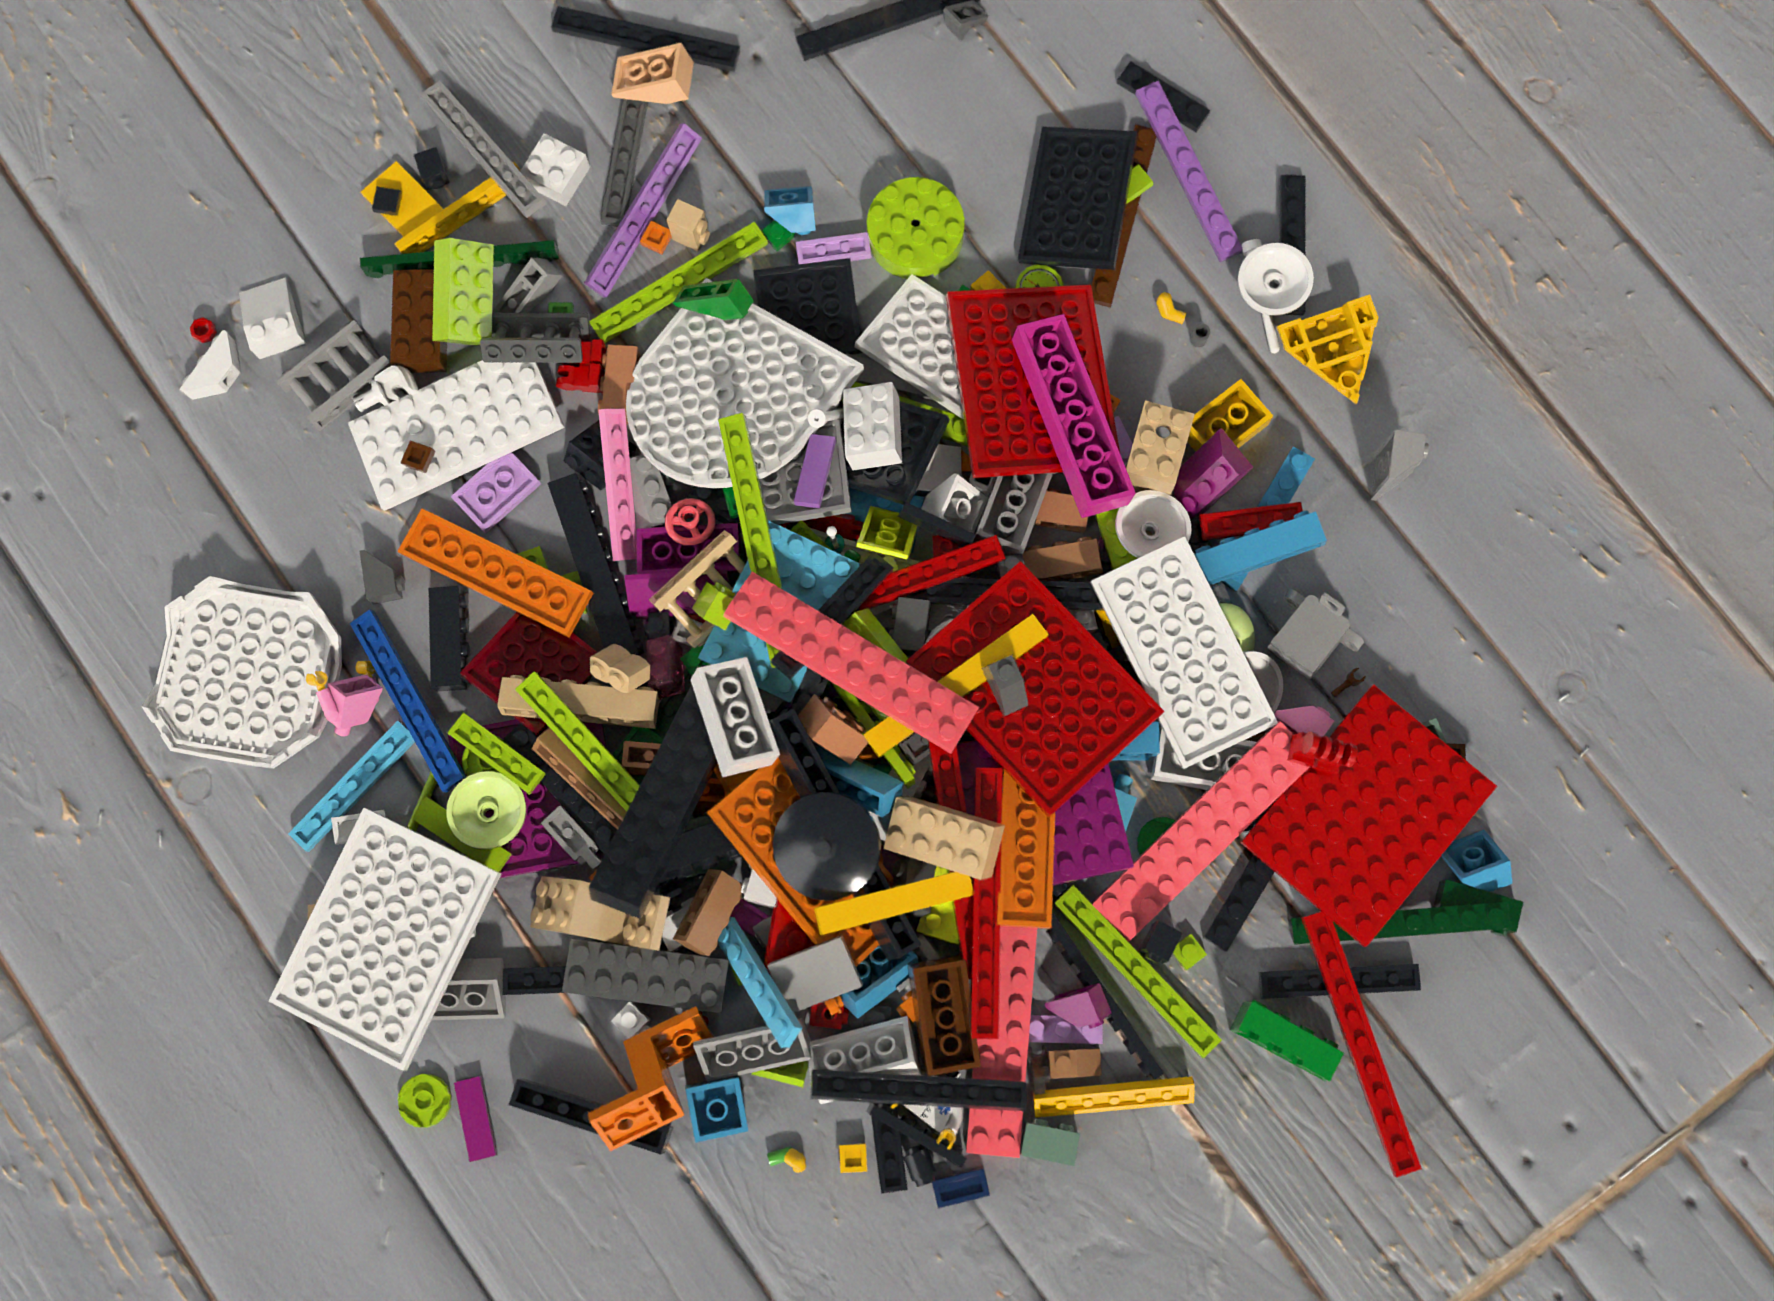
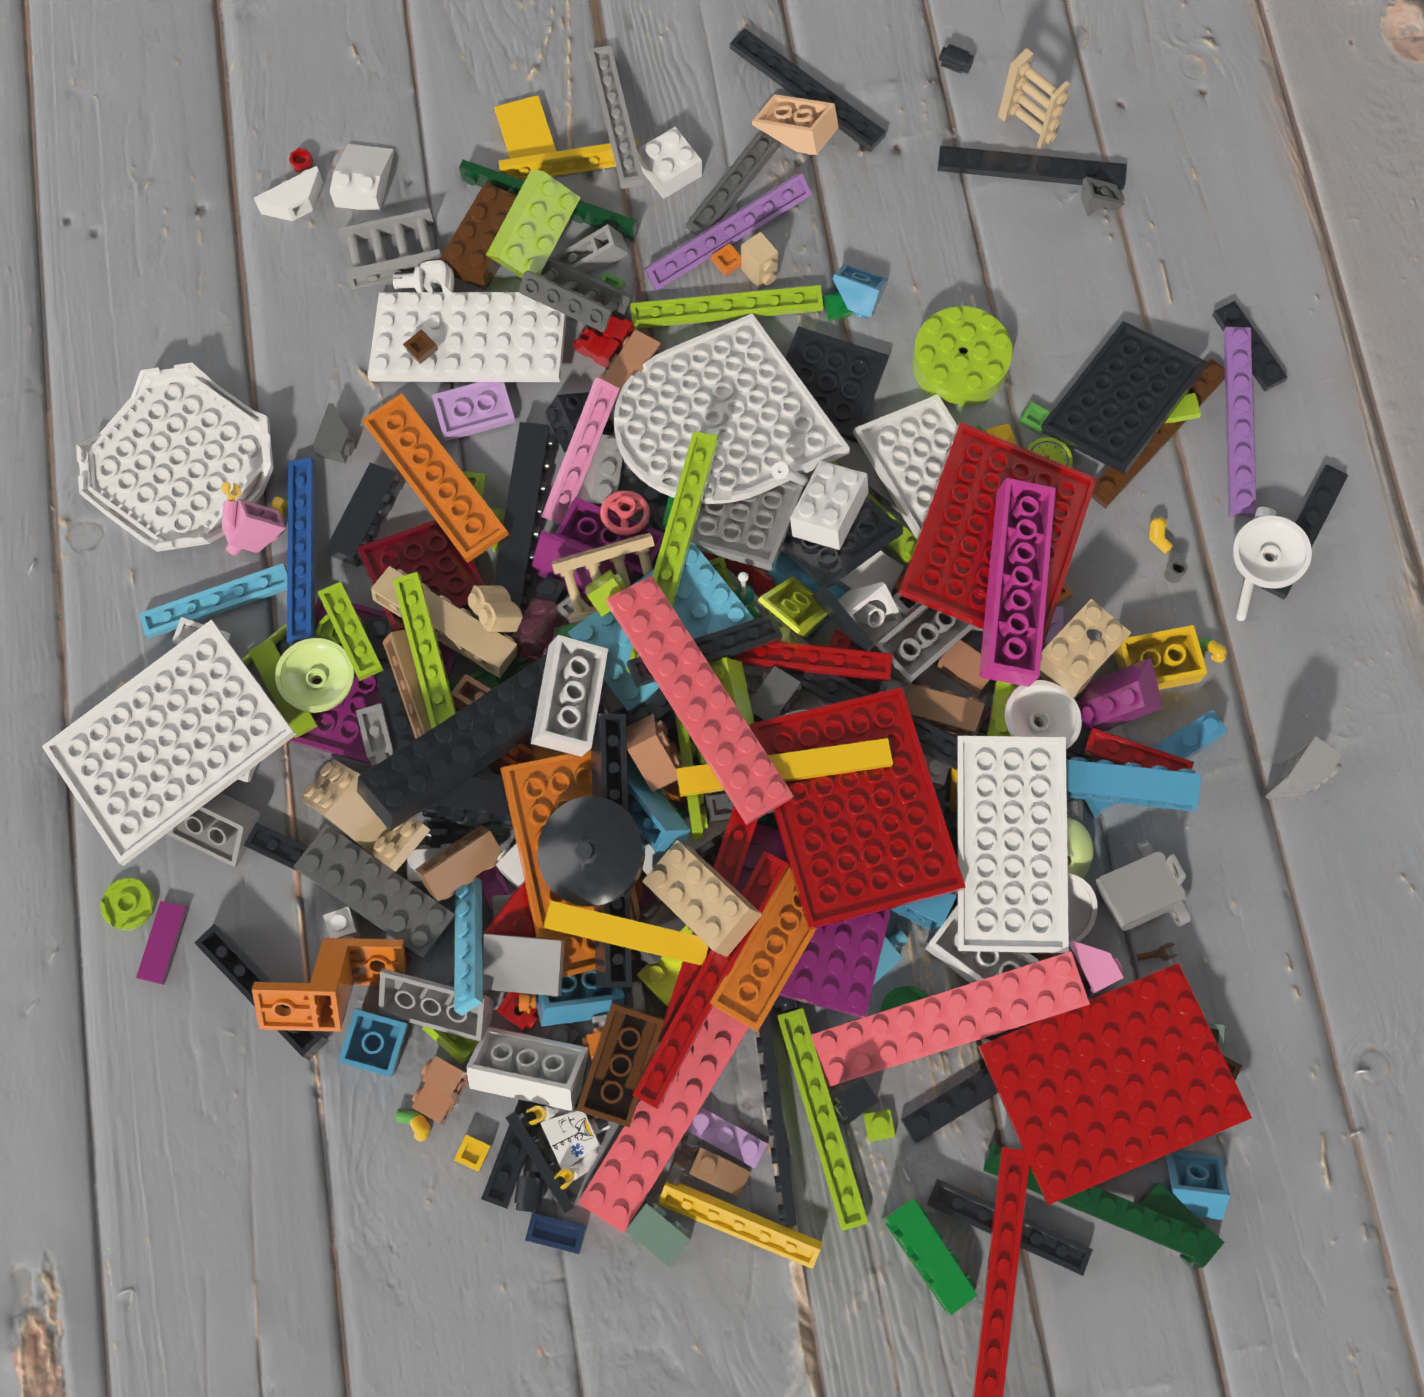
camera: 25 degrees right, 5 degrees down
black tile [372,187,403,216] -> none
black brick [413,147,450,190] -> none
green slope [673,279,754,320] -> none
medium lavender tile [794,434,836,508] -> none
lavender plate [796,232,871,265] -> none
black plate [810,1069,1027,1111] -> none
dark grey slope [982,655,1028,716] -> none
magenta slope [1044,983,1111,1028] -> none
yellow wedge [1276,294,1378,404] -> none
red legs [1287,731,1358,774] -> none
none -> nougat brick [412,1056,468,1125]
none -> bright green tile [1019,401,1051,435]
none -> yellow arm [1198,638,1227,662]

